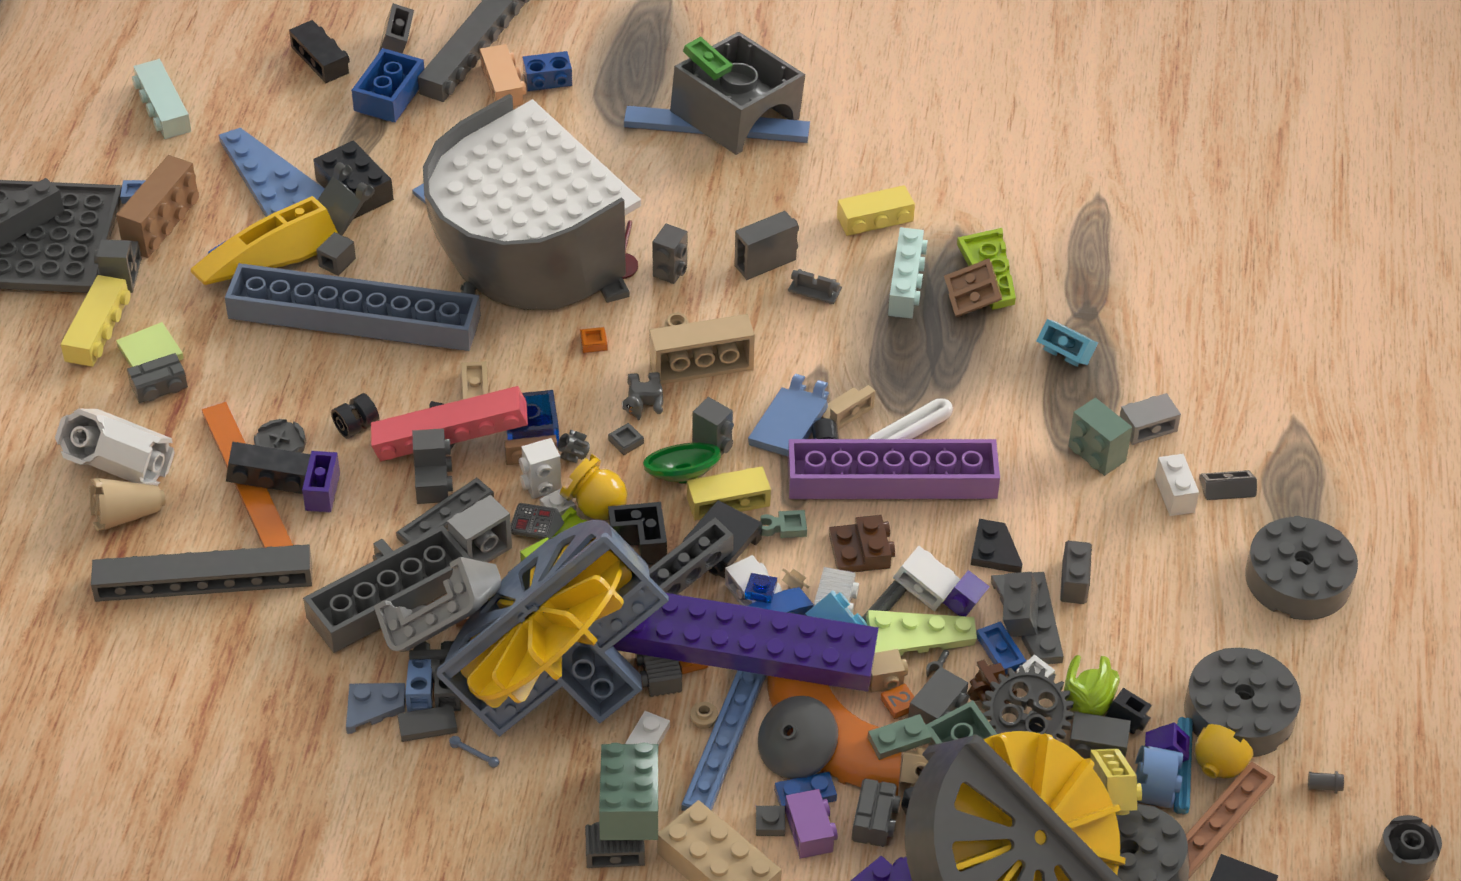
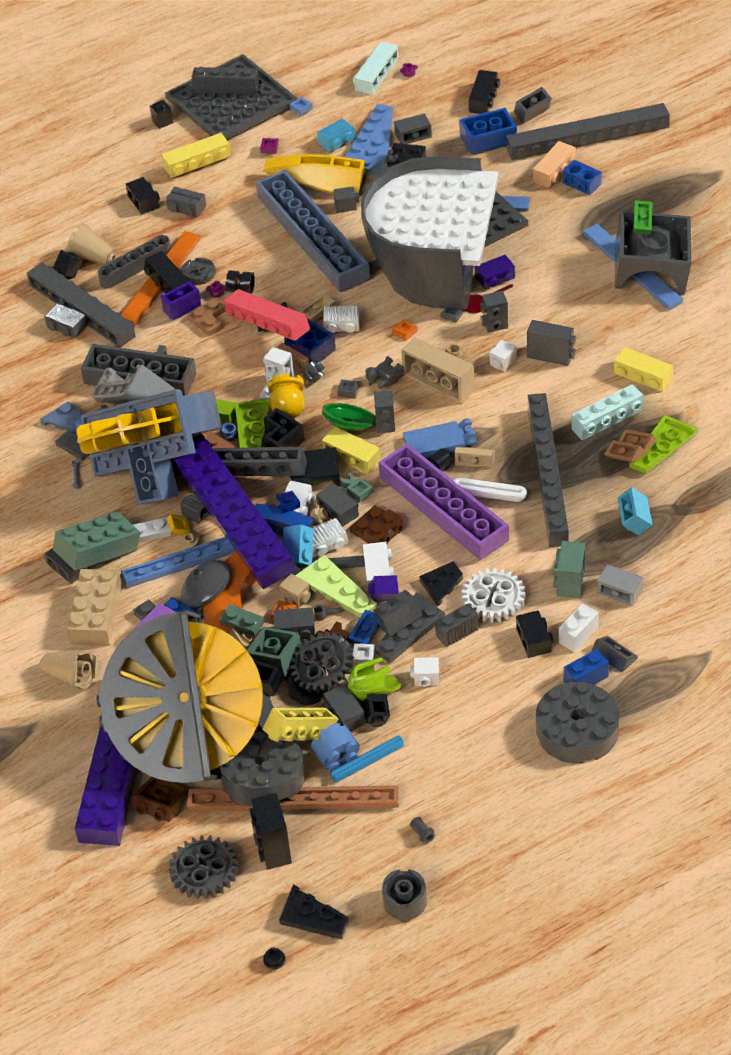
camera: 55 degrees right, 0 degrees up
white brick [55,408,175,486] -> none
dark grey brick [94,239,142,293] -> none
medium nougat brick [116,155,199,258] -> none
yellowish green tile [116,322,184,367] -> none
dark grey tile [396,477,494,545] -> none
dark grey brick [412,429,453,504] -> none
light grey brick [447,495,512,563] -> none
slope [511,503,564,540] -> none
dark grey hinge [788,269,842,304] -> none
dark purple brick [1144,722,1190,762] -> none
dark grey brick [1184,648,1301,757] -> none
yellow cylinder [1194,724,1253,779] -> none
none -> brick [44,303,87,338]
none -> black brick [53,250,83,278]
none -> dark grey beam [98,235,171,289]
none -> black brick [125,177,160,215]
none -> yellow plate [167,514,191,535]
none -> medium nougat plate [187,298,226,337]
none -> magenta plate [206,281,226,298]
none -> magenta plate [260,138,279,154]
none -> dark grey brick [316,483,359,527]
none -> medium azure brick [317,118,355,152]
none -> white brick [323,305,360,333]
none -> dark grey brick [394,113,432,144]
none -> magenta plate [400,63,418,78]
none -> white brick [410,657,439,687]
none -> white gear [461,568,526,623]
none -> white brick [489,340,517,372]
none -> black brick [516,610,554,658]
none -> dark grey brick [528,393,569,547]
none -> blue brick [563,649,609,685]

